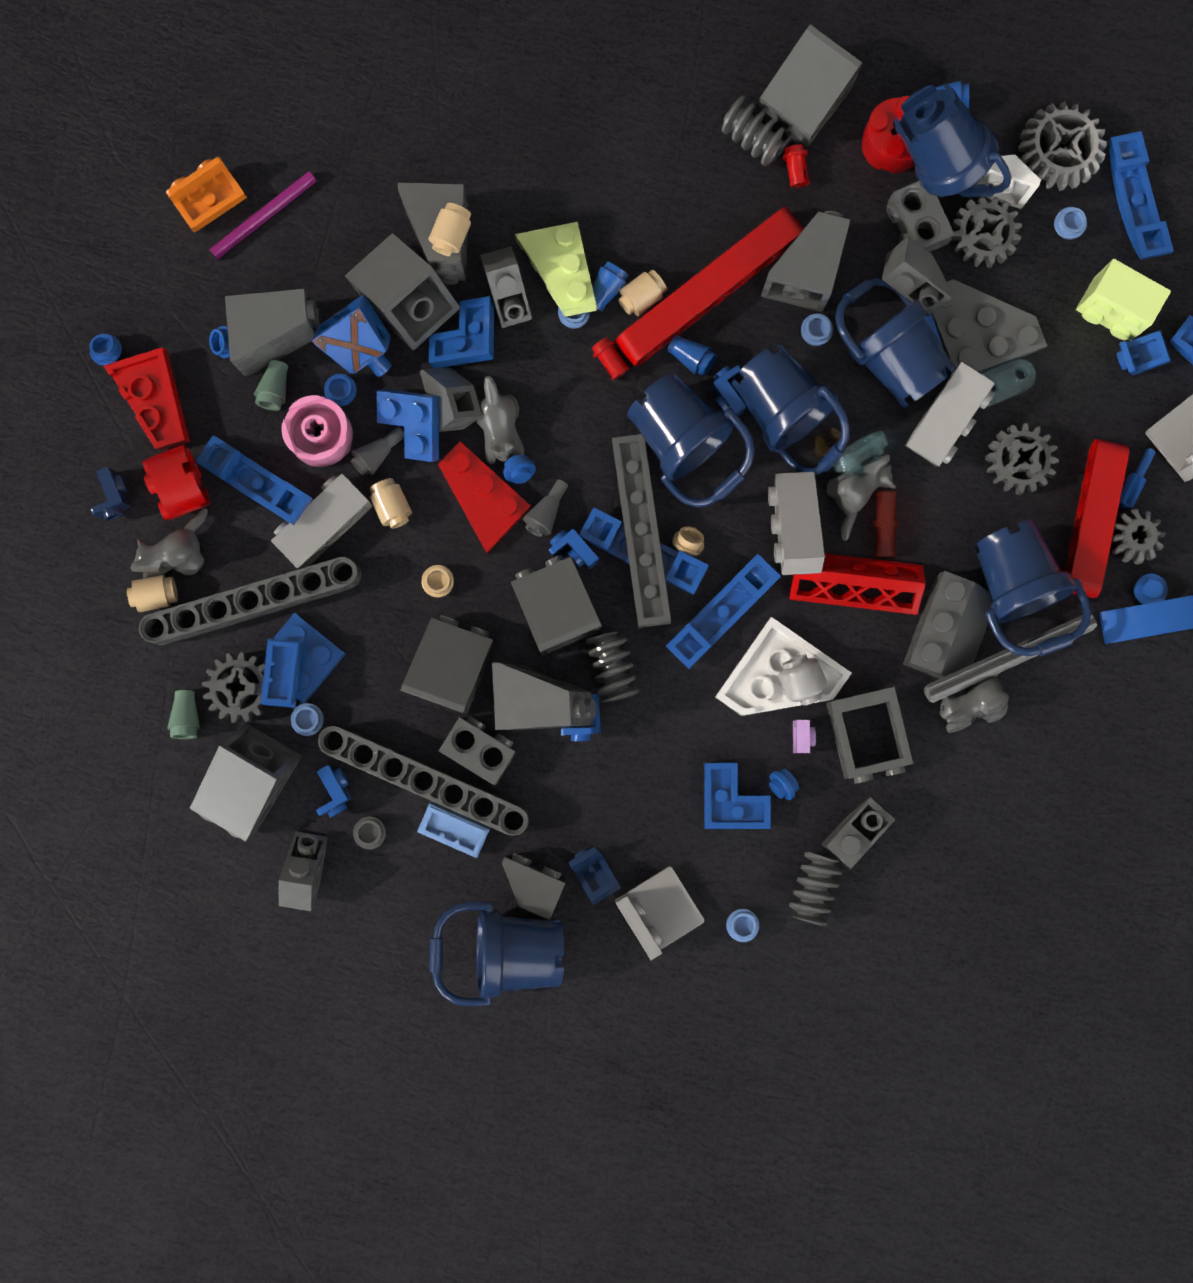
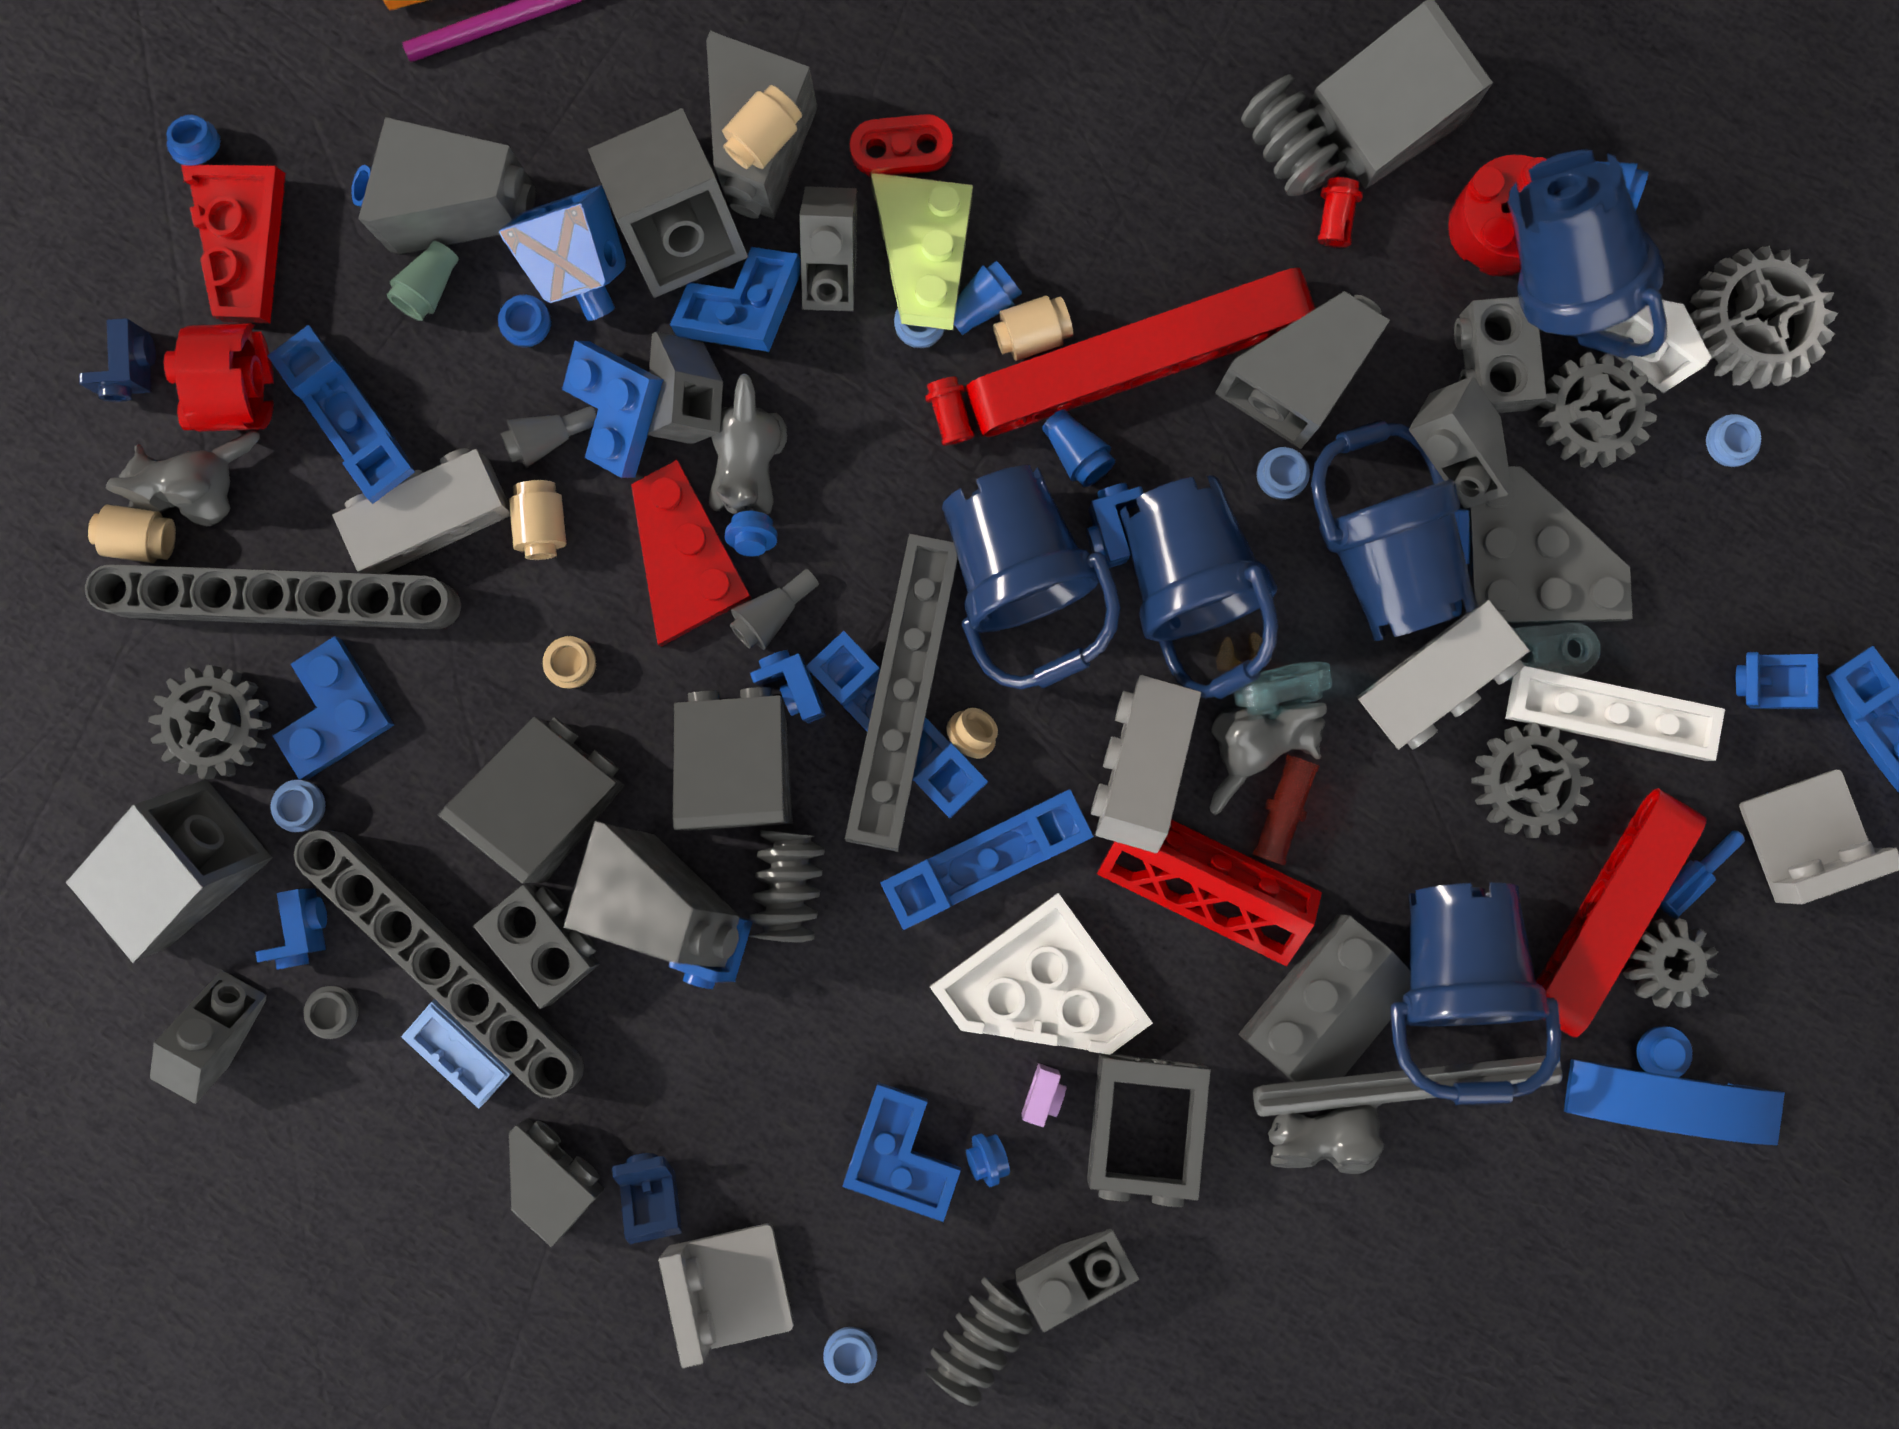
camera: 25 degrees right, 0 degrees up
sand green cone [167,690,201,739] -> none
blue plate [260,639,303,708] -> none
bright pink brick [282,395,353,467] -> none
dark blue piece [429,902,564,1006] -> none
light grey head [779,654,828,706] -> none
yellowish green brick [1076,258,1171,341] -> none
blue slope [1109,131,1174,260] -> none
none -> red plate [850,114,953,176]
none -> white plate [1505,666,1725,761]

